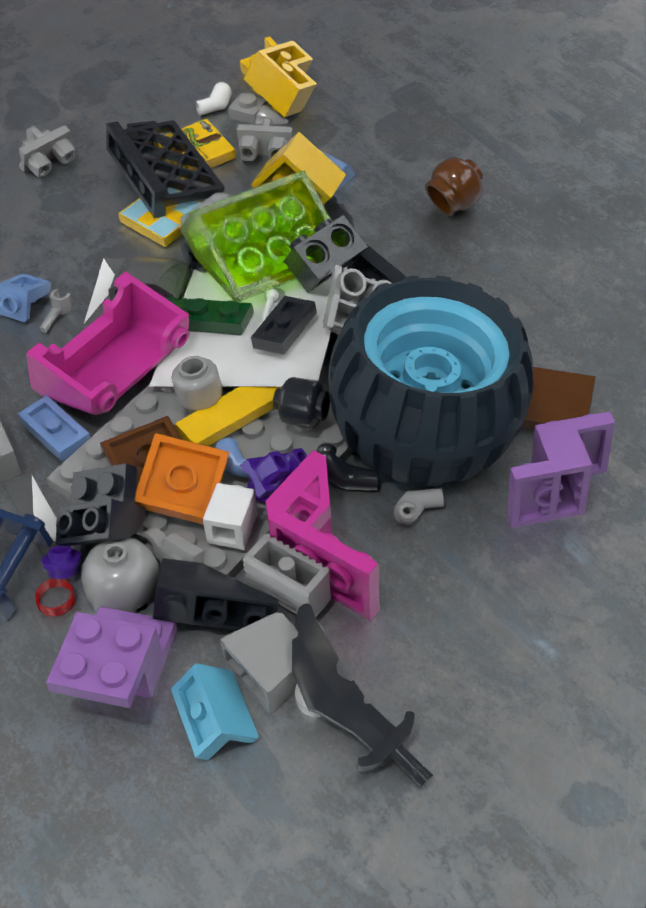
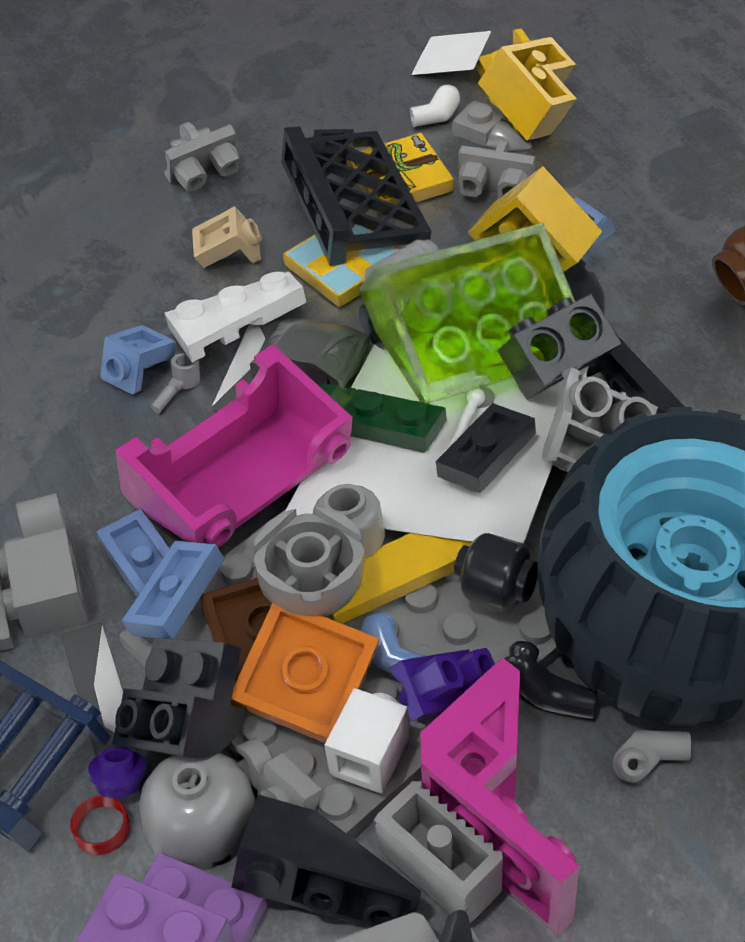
camera: 10 degrees right, 0 degrees up
none -> medium blue plate [122,541,225,639]
none -> white wing [164,271,306,362]
none -> tan bracket [192,206,262,268]
none -> light grey cylinder [253,507,365,616]
none -> white sticker [411,31,491,75]

